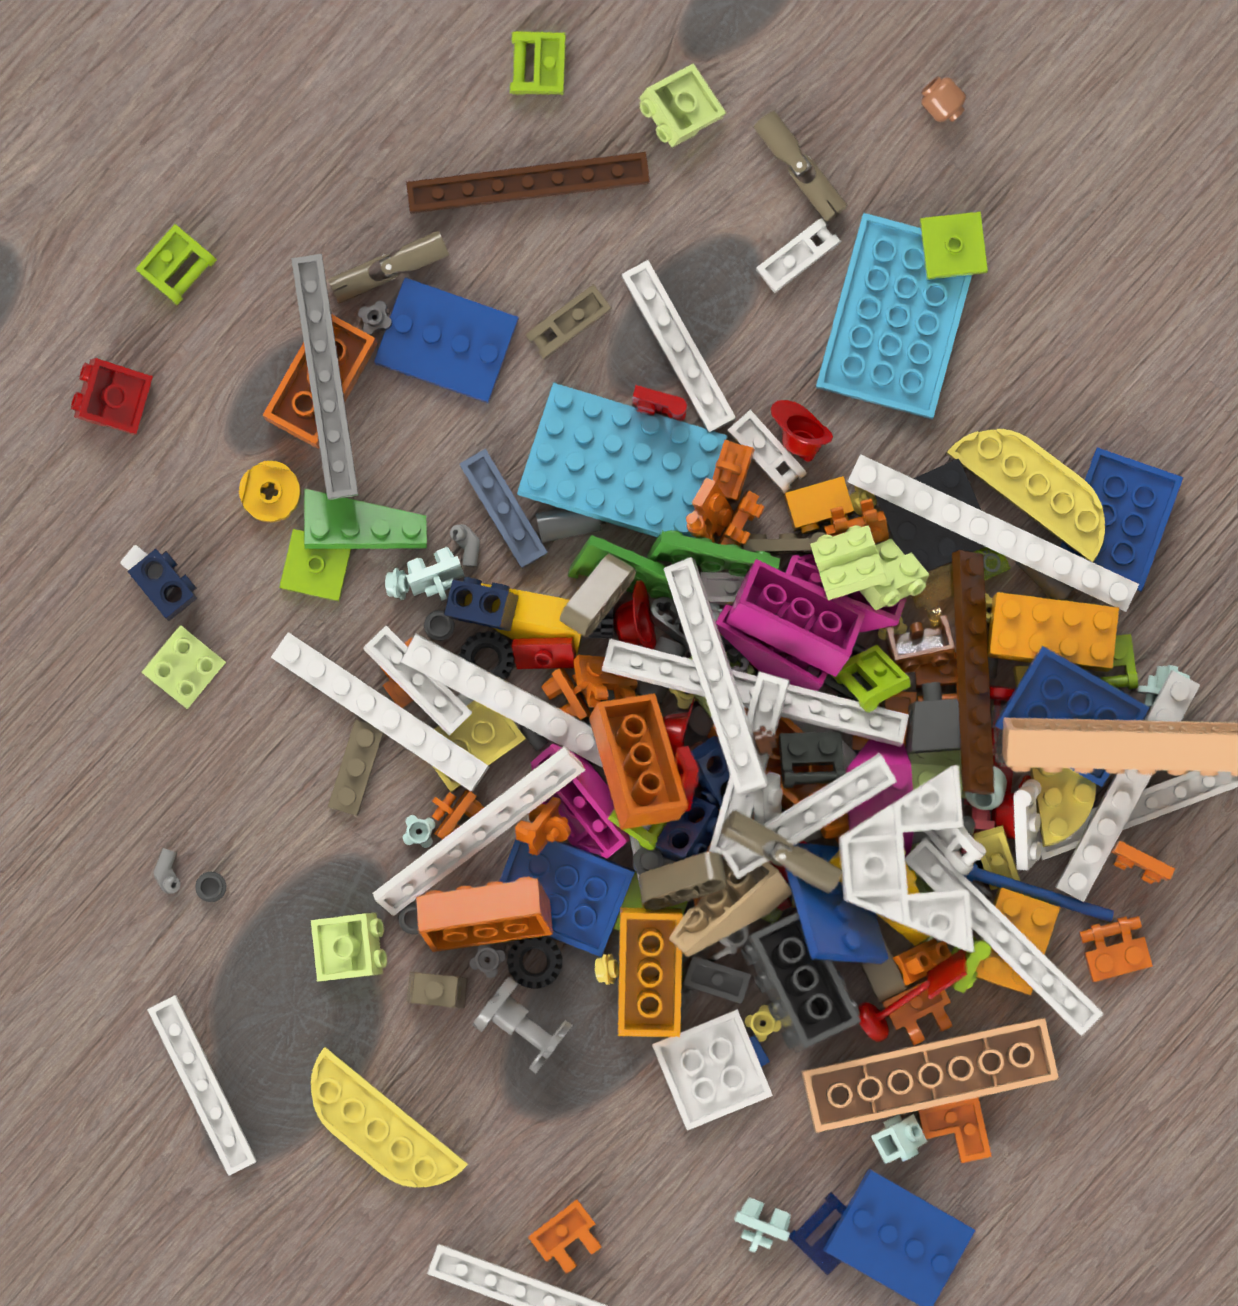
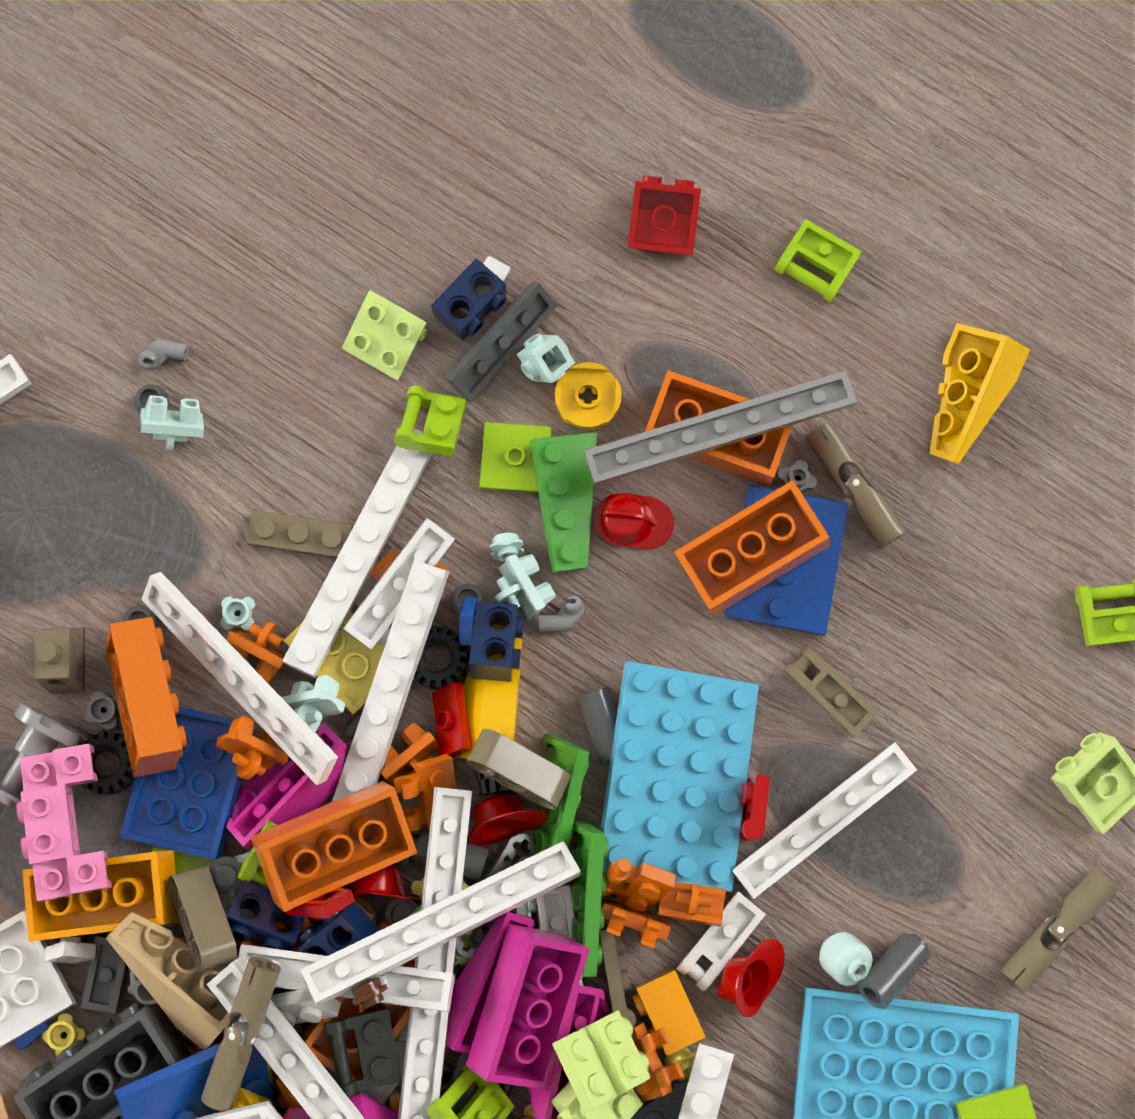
camera: 80 degrees right, 5 degrees down
yellowish green plate [311,913,387,982] -> none
reddish brown plate [406,152,650,214] -> none
sand blue plate [459,449,548,569] -> none
light yellow plate [595,954,619,985] -> none
white plate [756,218,841,293] -> none
none -> bright pink bracket [17,744,112,902]
none -> white plate [45,937,96,964]
none -> light aqua hips [140,395,204,451]
none -> light aqua hips [281,675,346,732]
none -> lime plate [394,385,467,457]
none -> dark grey plate [445,281,557,402]
none -> blue tile [459,597,477,645]
none -> light aqua brick [517,333,575,383]
none -> red piece [594,493,674,549]
none -> orange brick [674,480,830,617]
none -> light aqua head [819,932,873,986]
none -> dark grey brick [857,933,929,1009]
none -> yellow wedge [929,323,1030,464]

